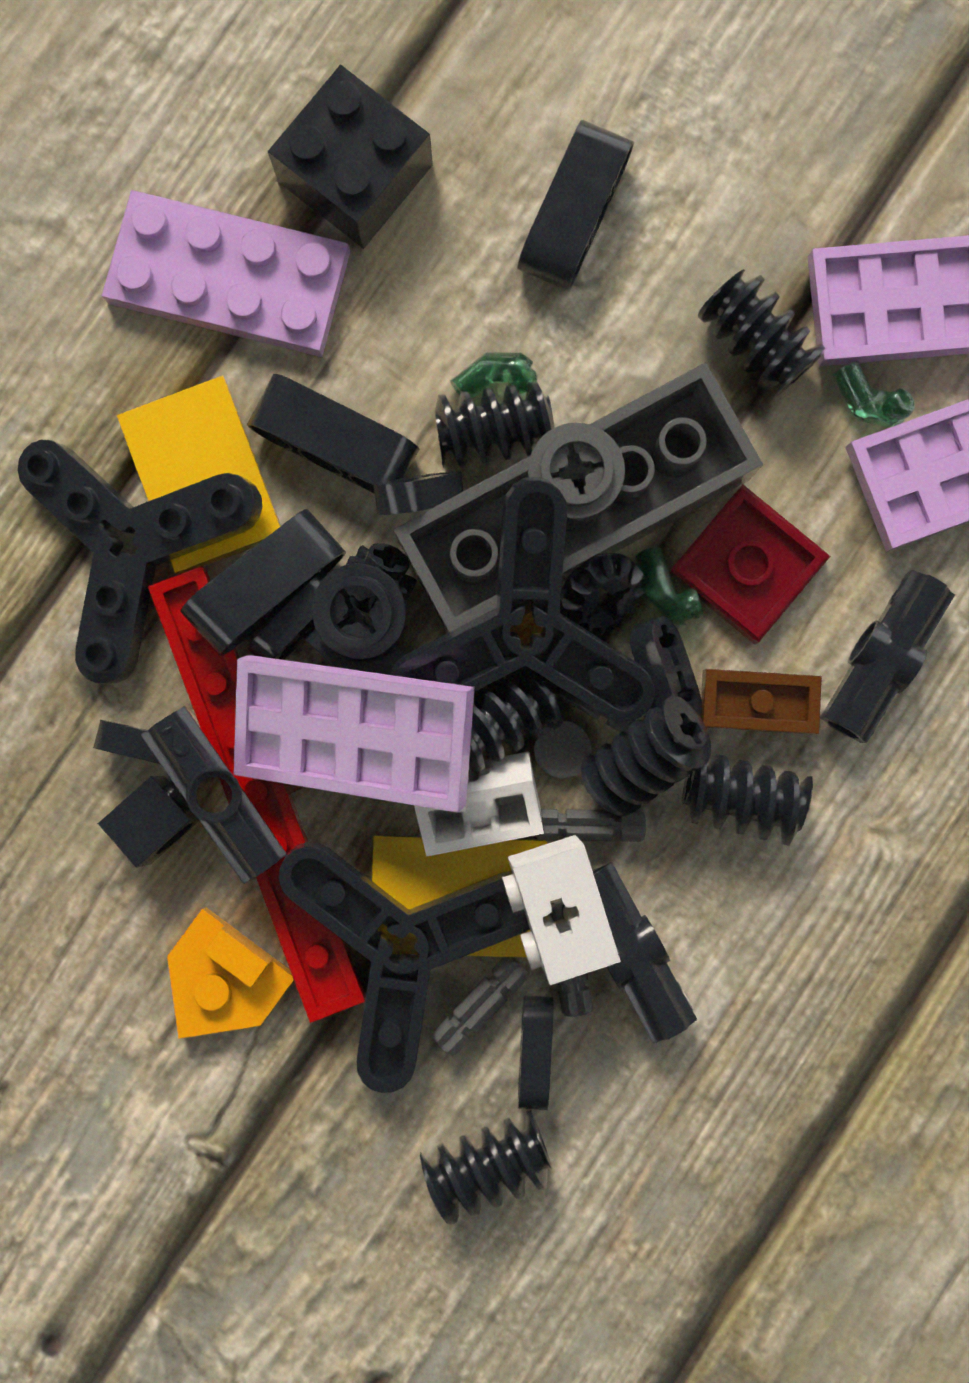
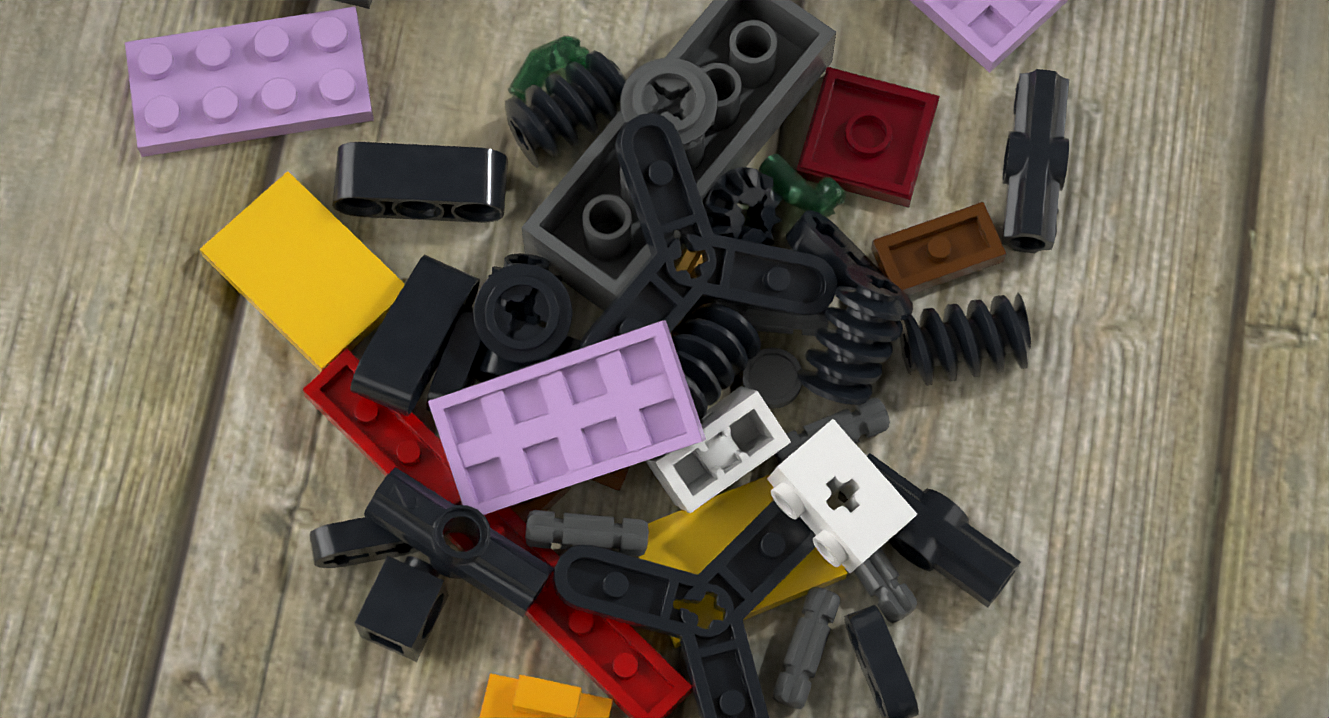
camera: 25 degrees left, 15 degrees down
black piece [17,439,263,683] -> none
black beam [374,471,464,515] -> none
none -> dark grey axle [525,510,649,556]

